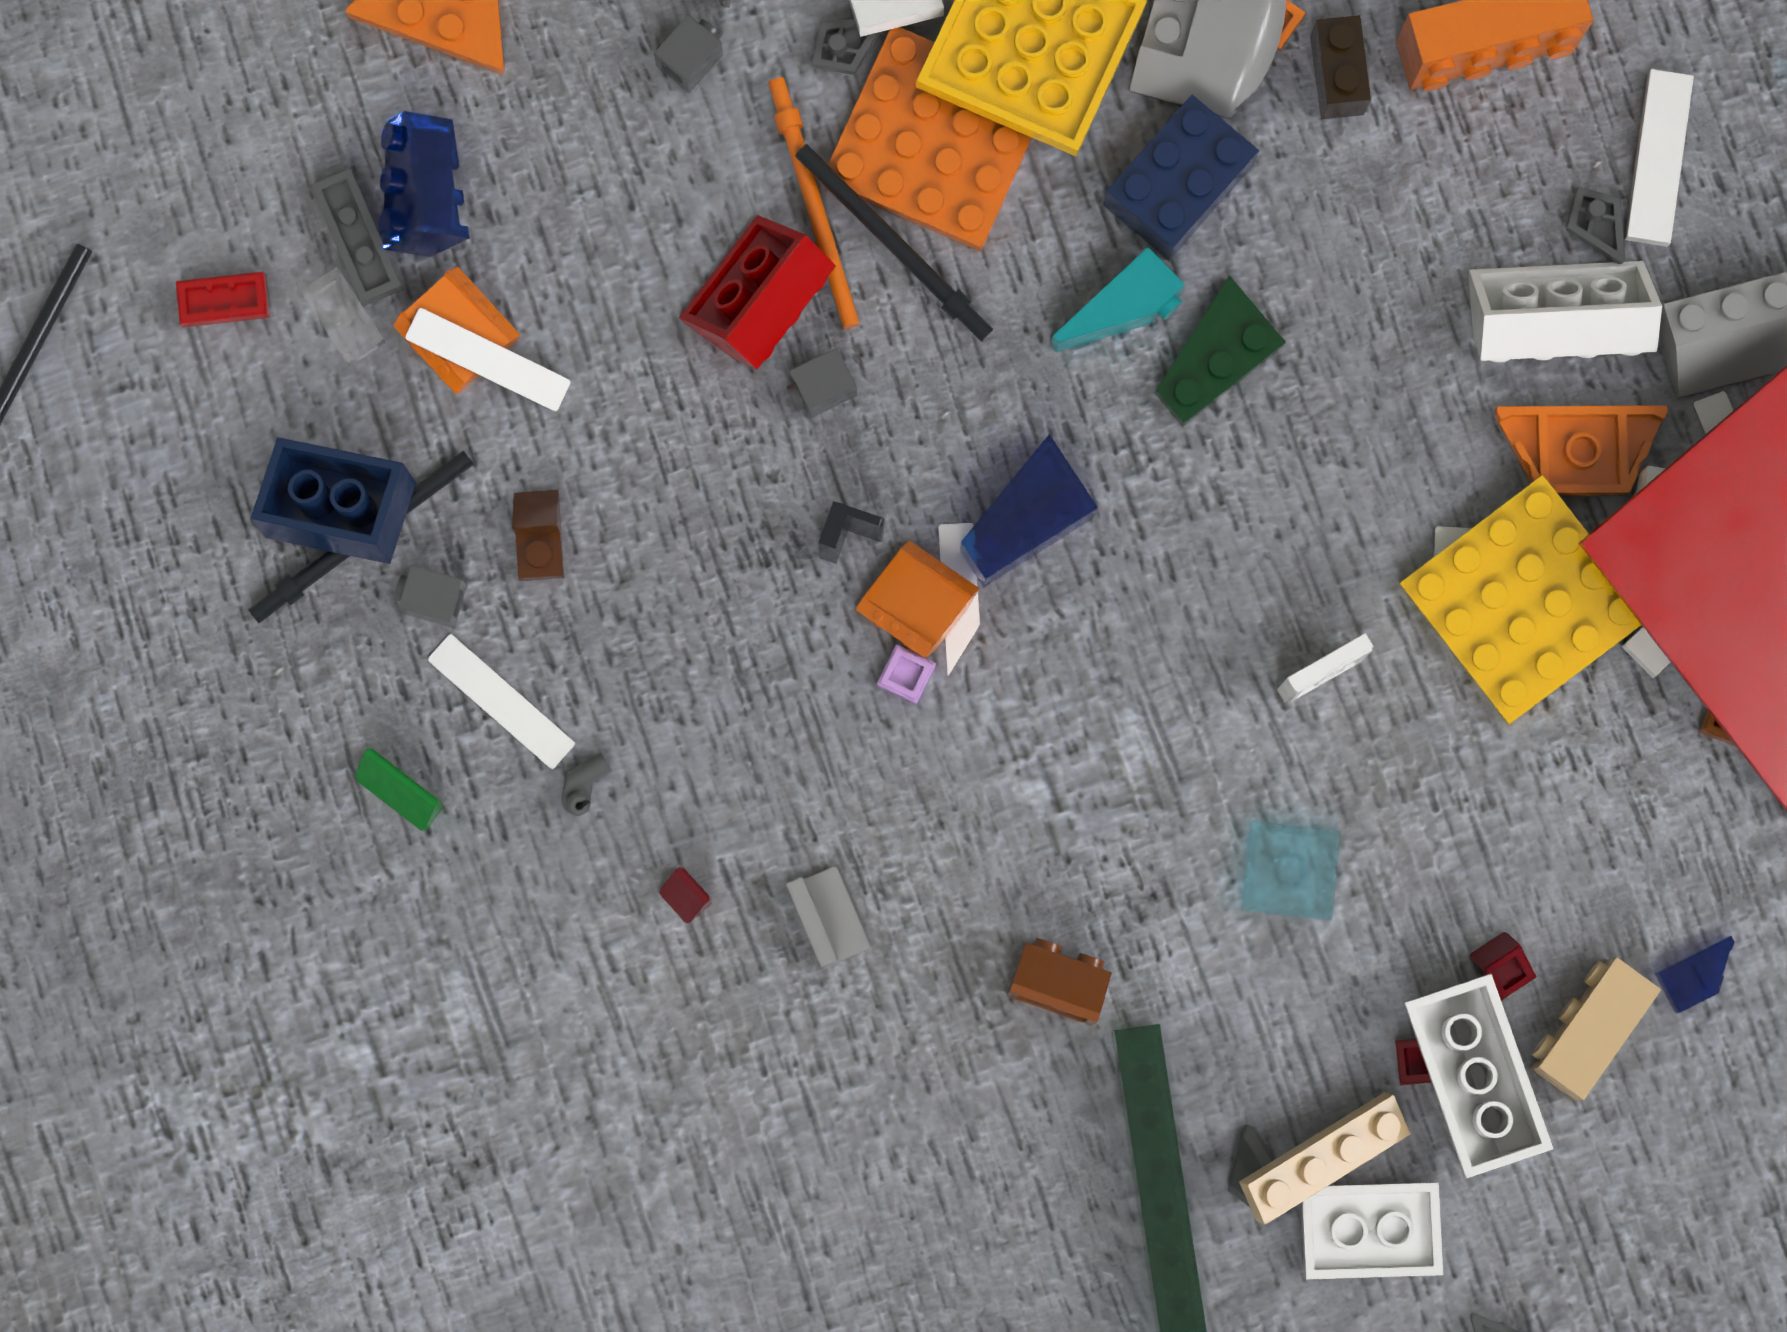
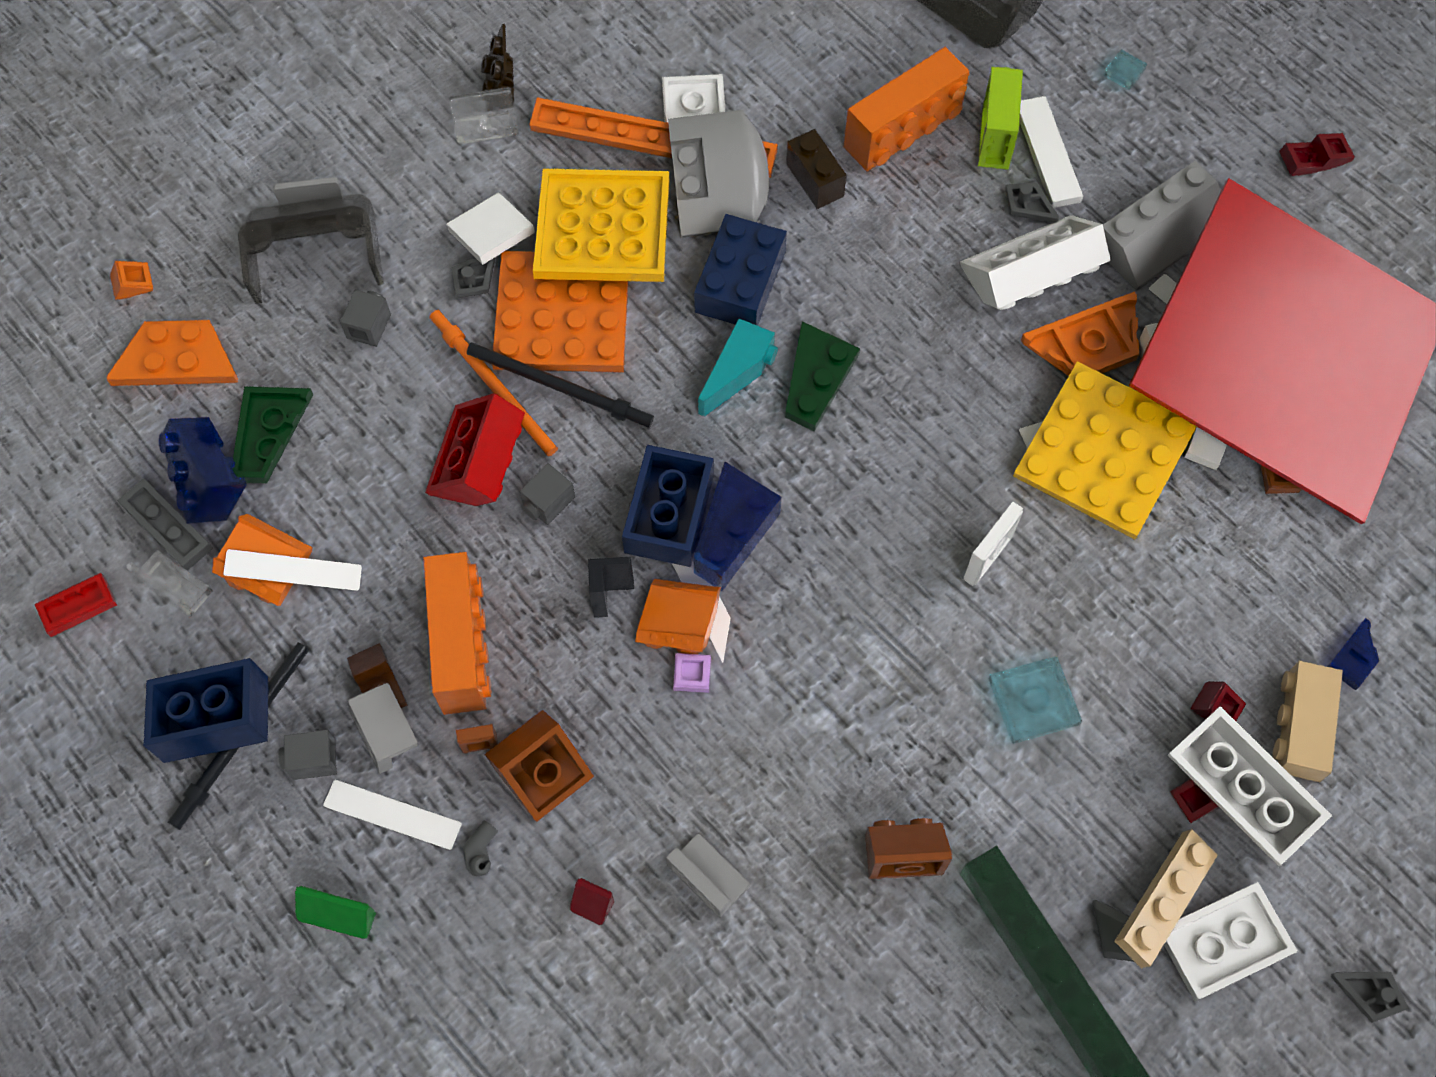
camera: 20 degrees left, 15 degrees down
none -> dark green wing [230,386,314,484]
none -> light grey panel [347,683,417,774]
none -> orange brick [424,552,492,715]
none -> dark orange tile [456,724,498,753]
none -> dark orange slope [484,710,594,822]
none -> dark blue brick [622,445,714,567]
none -> lime window [978,67,1023,170]

